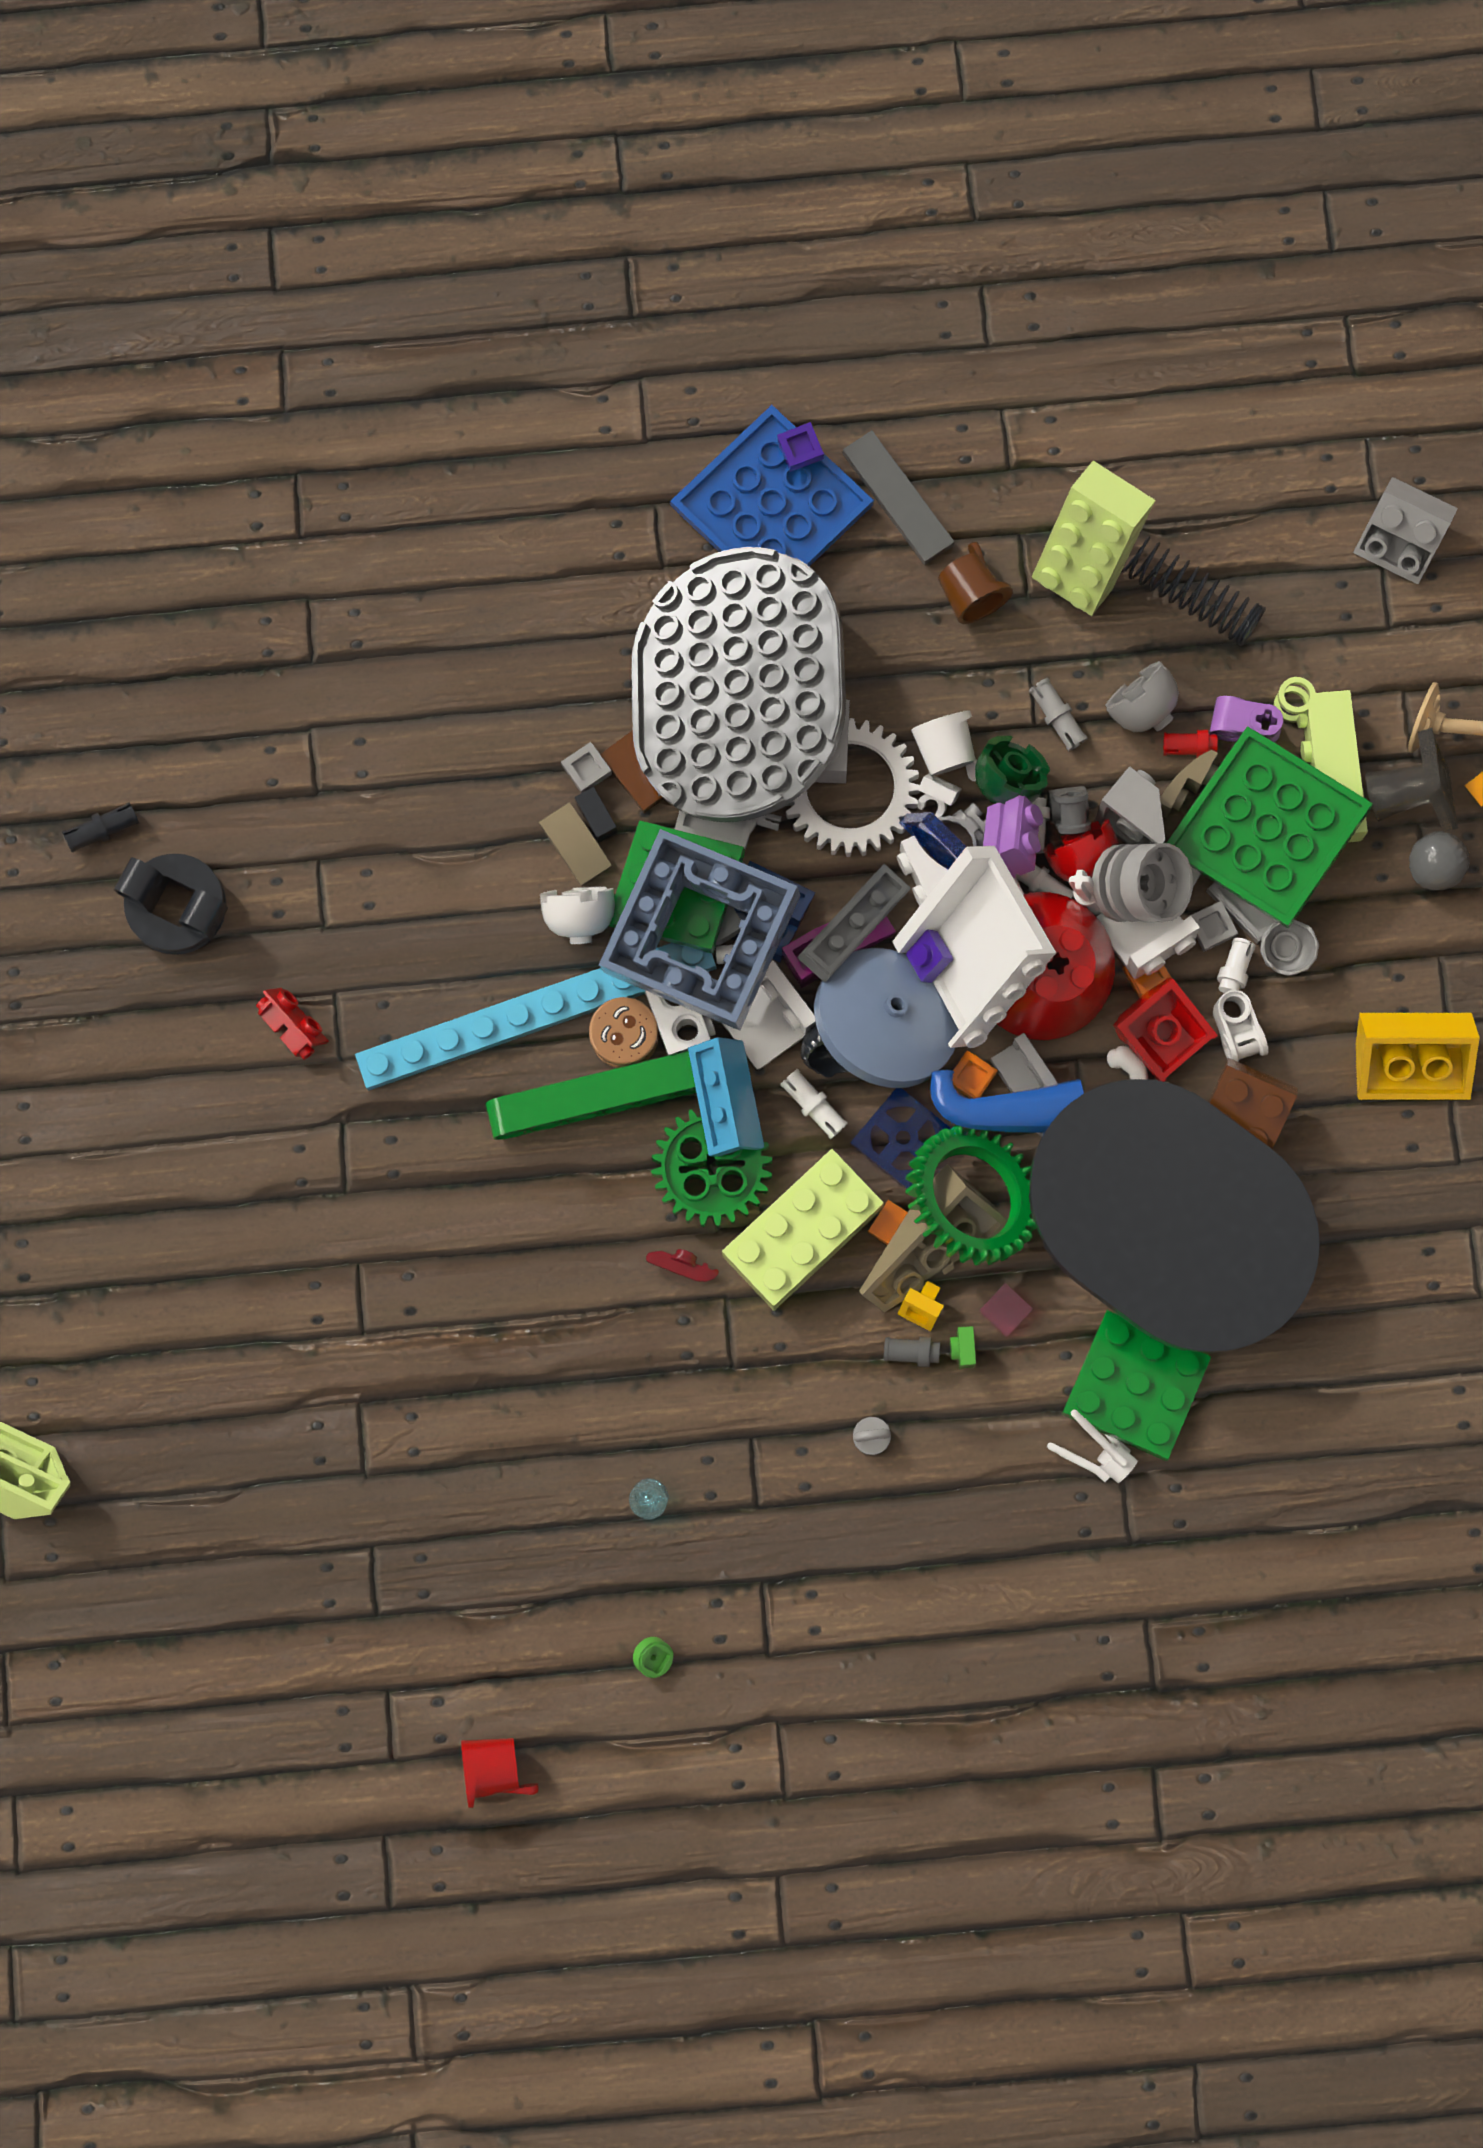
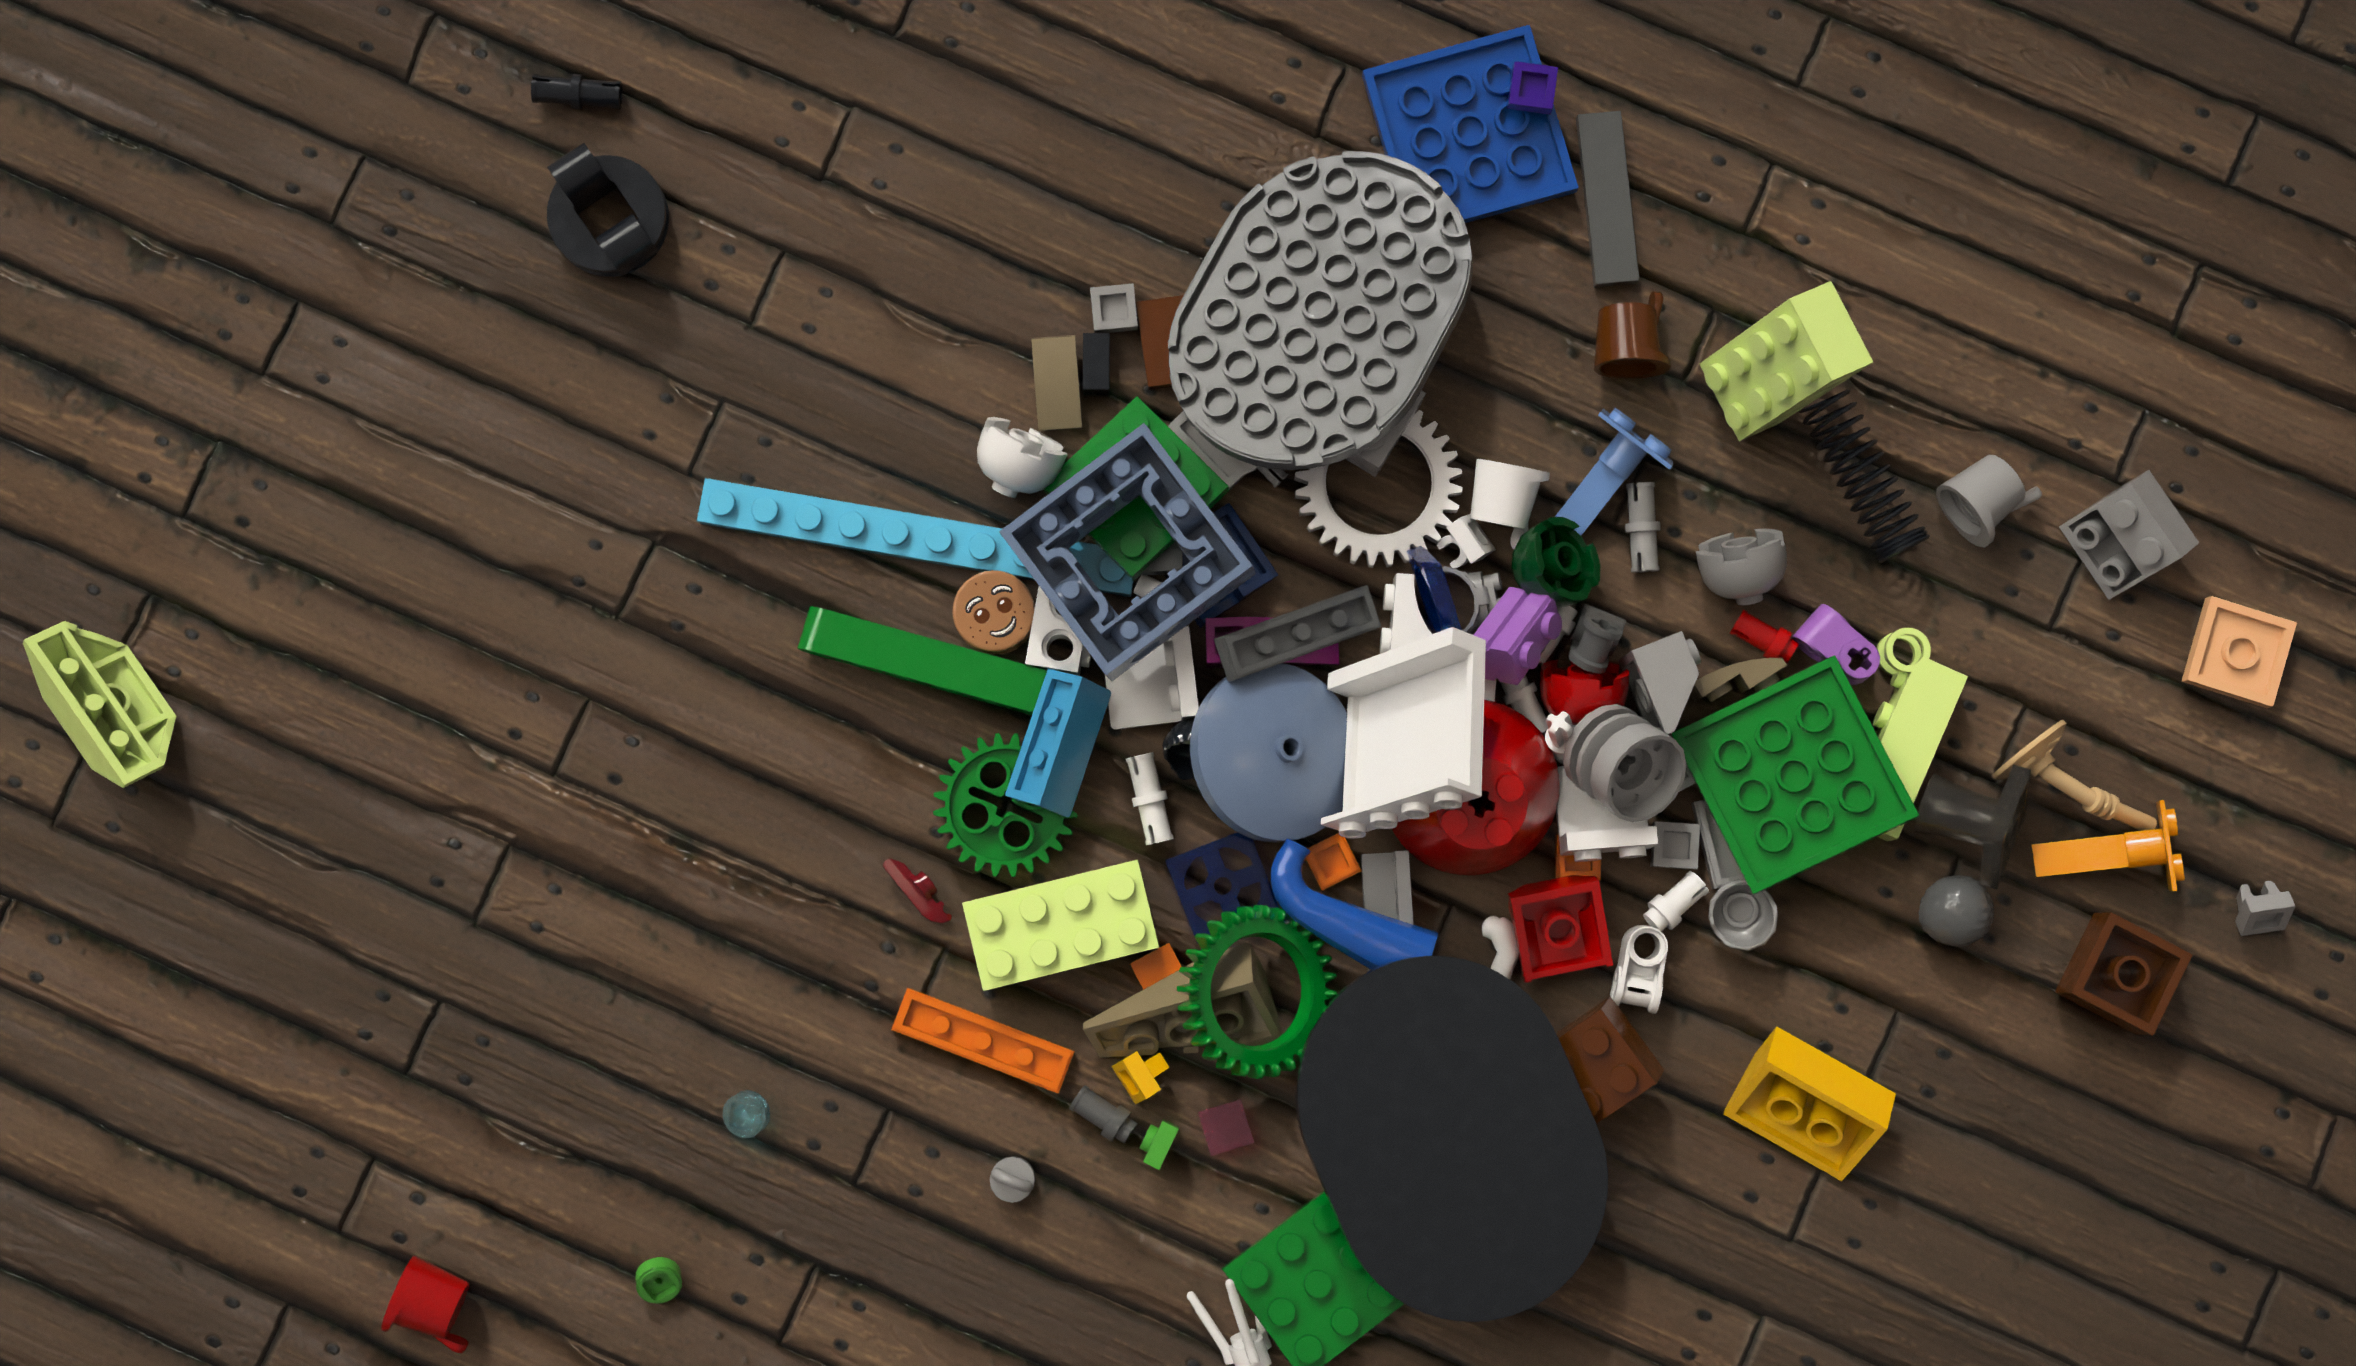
camera: 25 degrees right, 5 degrees up
red hinge [256,988,329,1060] -> none
dark purple plate [906,929,953,983] -> none
none -> orange tile [891,988,1075,1094]
none -> medium blue piece [1555,408,1673,536]
none -> light grey hat [1936,455,2042,548]

